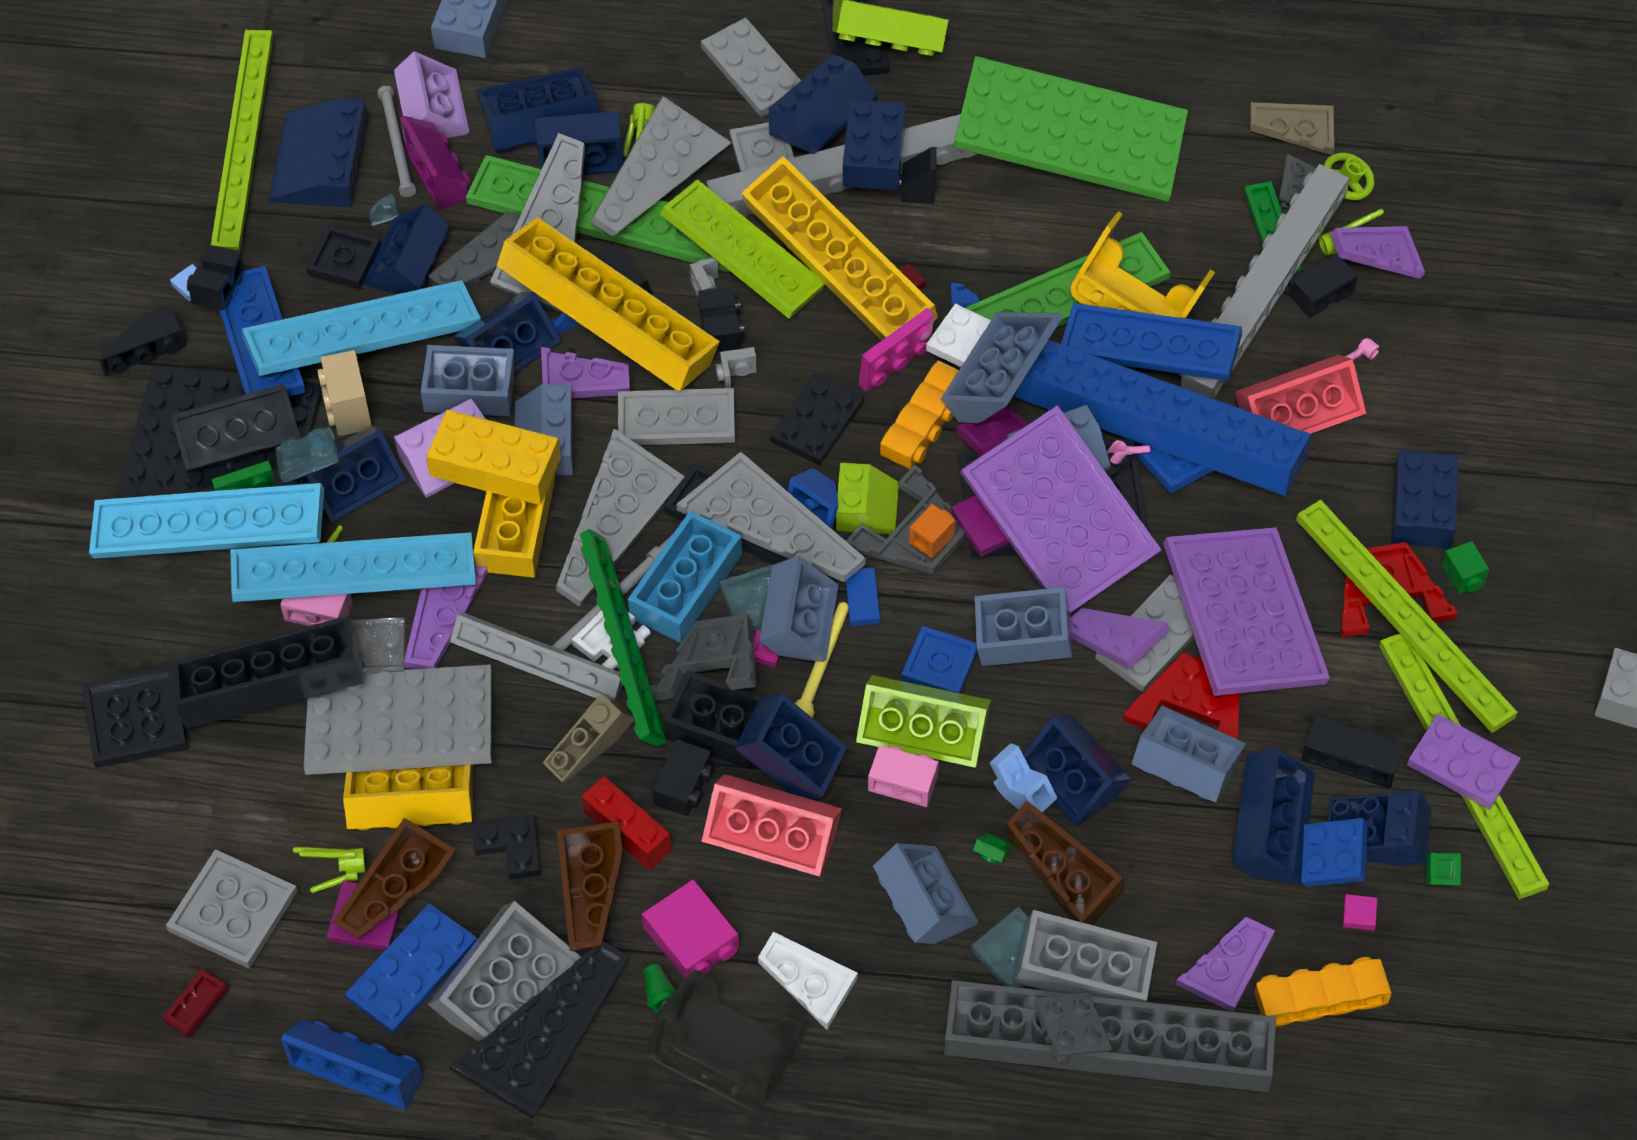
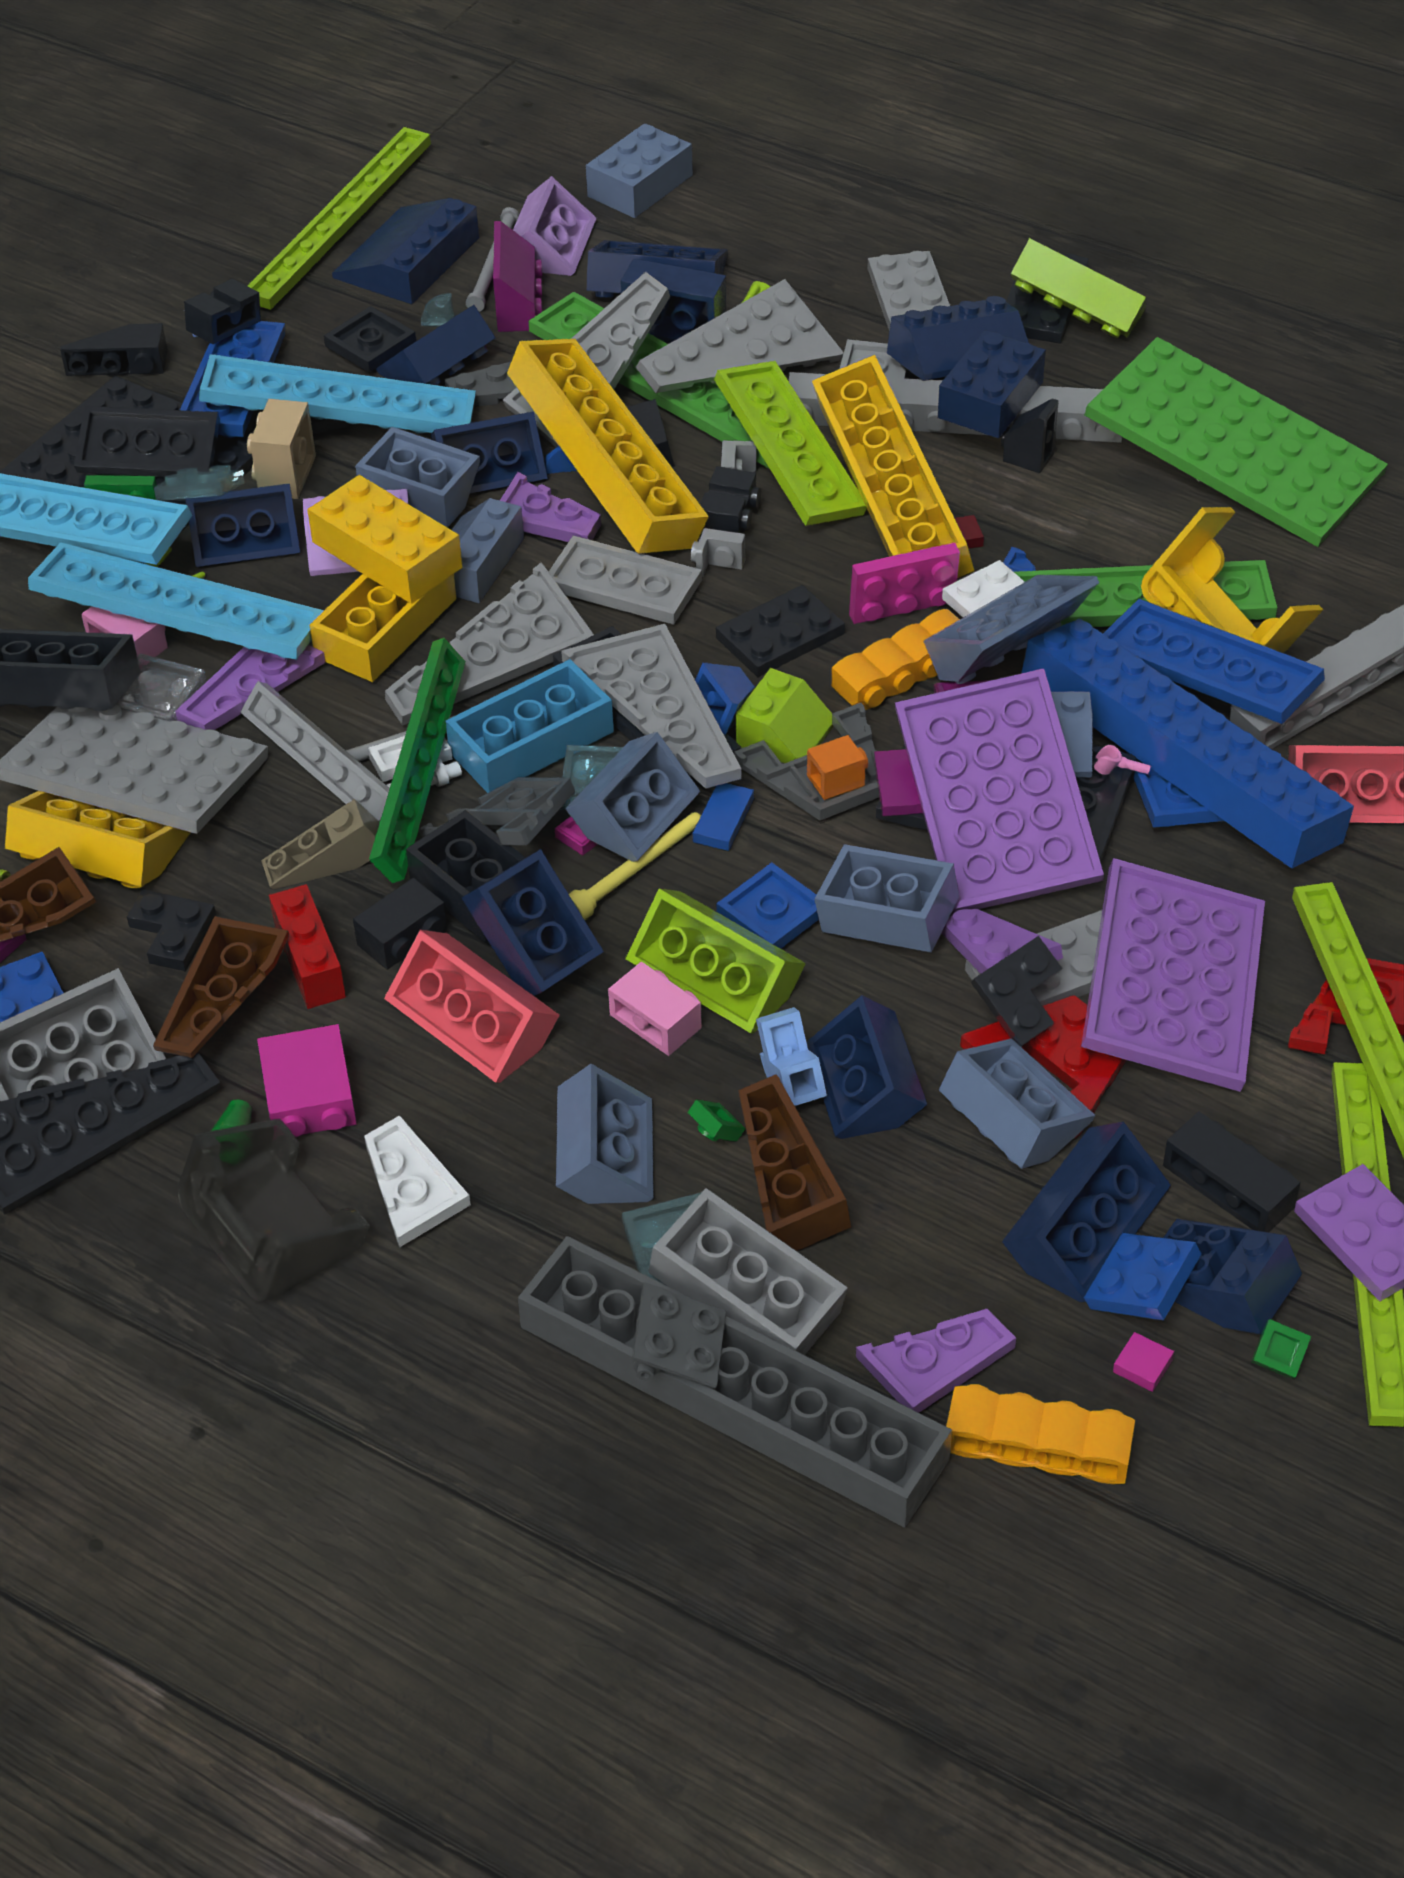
camera: 25 degrees right, 10 degrees down
none -> black plate [971,936,1063,1047]

